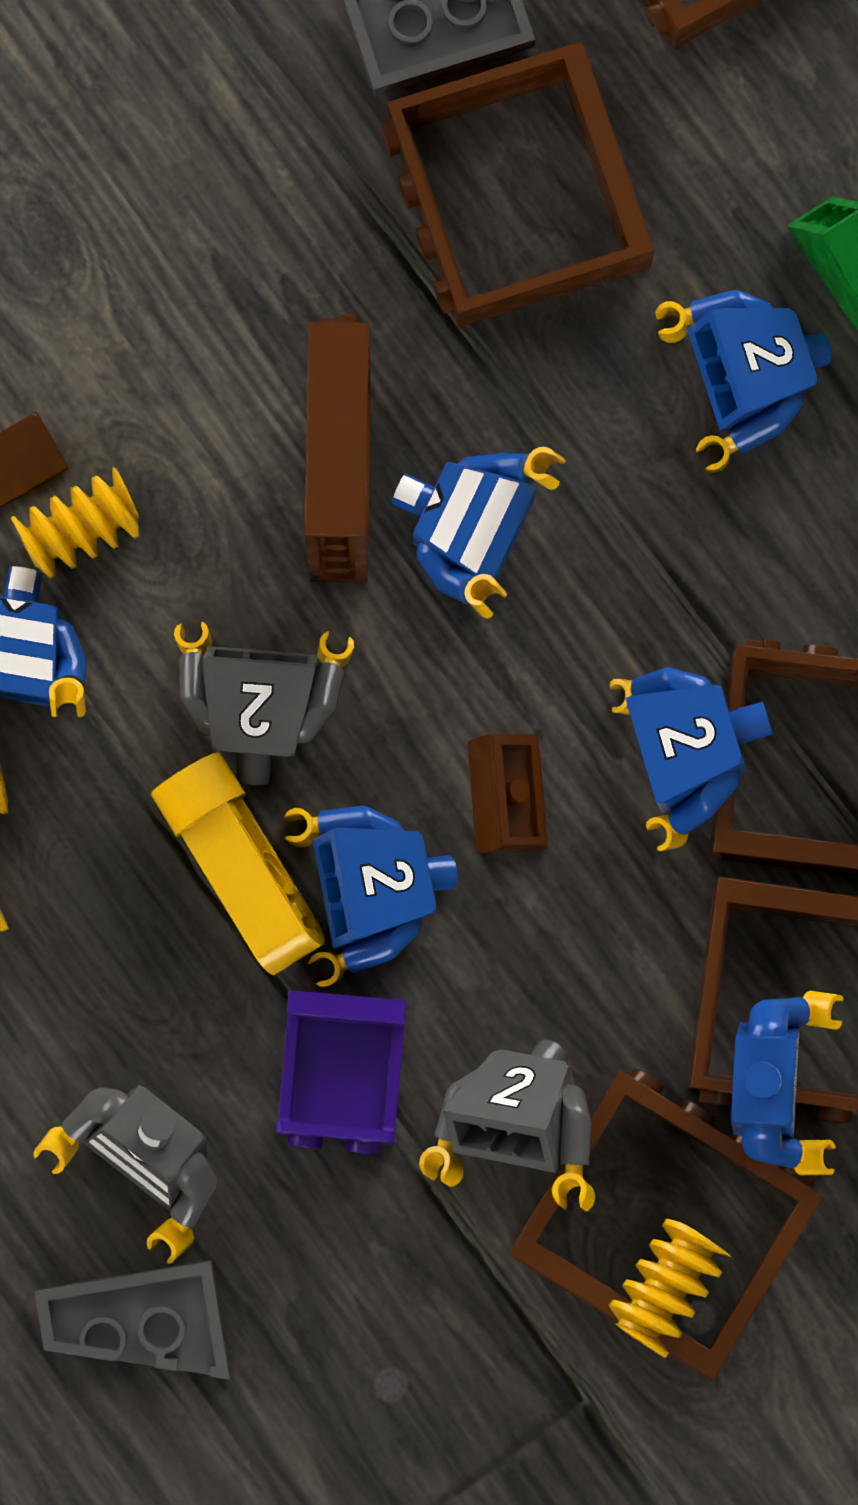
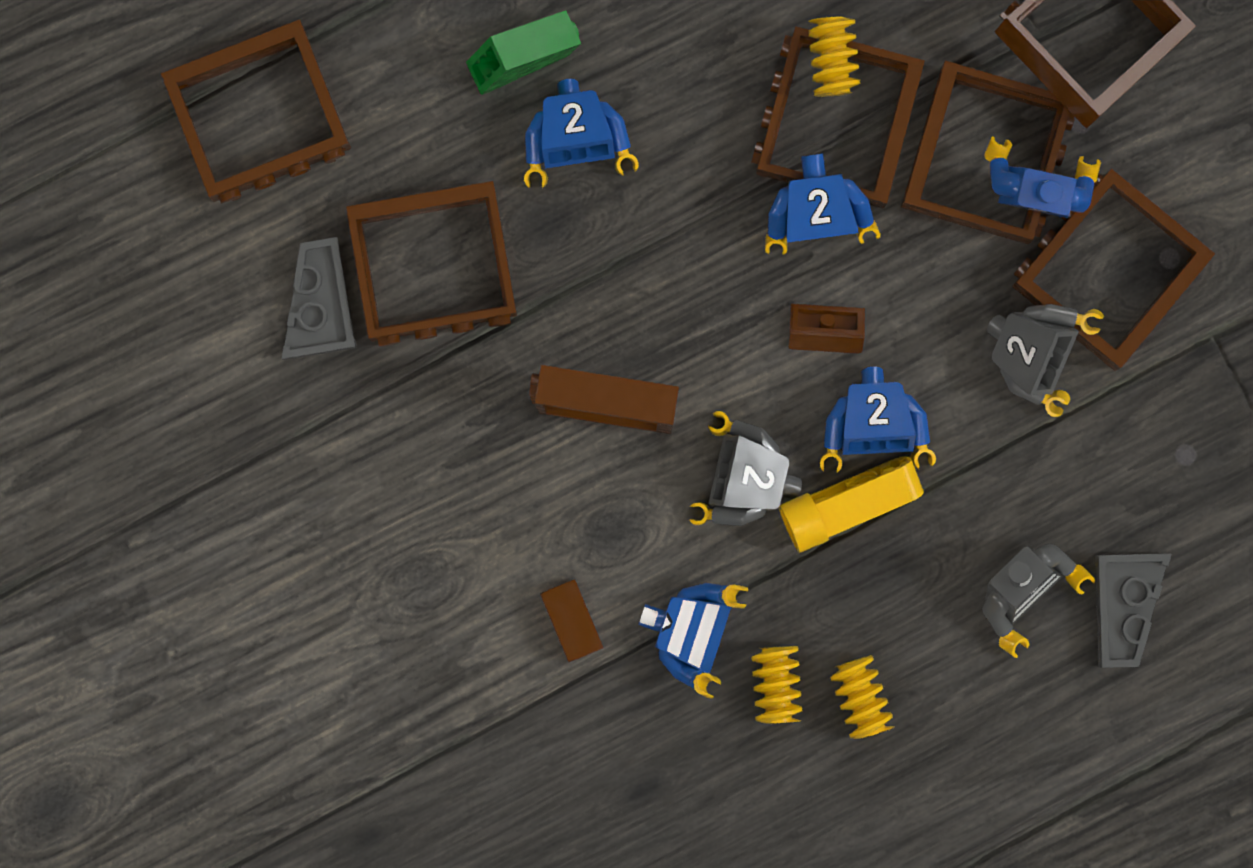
camera: 80 degrees left, 5 degrees up
yellow piece [11,467,140,579] -> none
dark purple panel [276,990,407,1155] -> none
torso [391,447,566,619] -> none
yellow piece [609,1219,731,1359] -> none

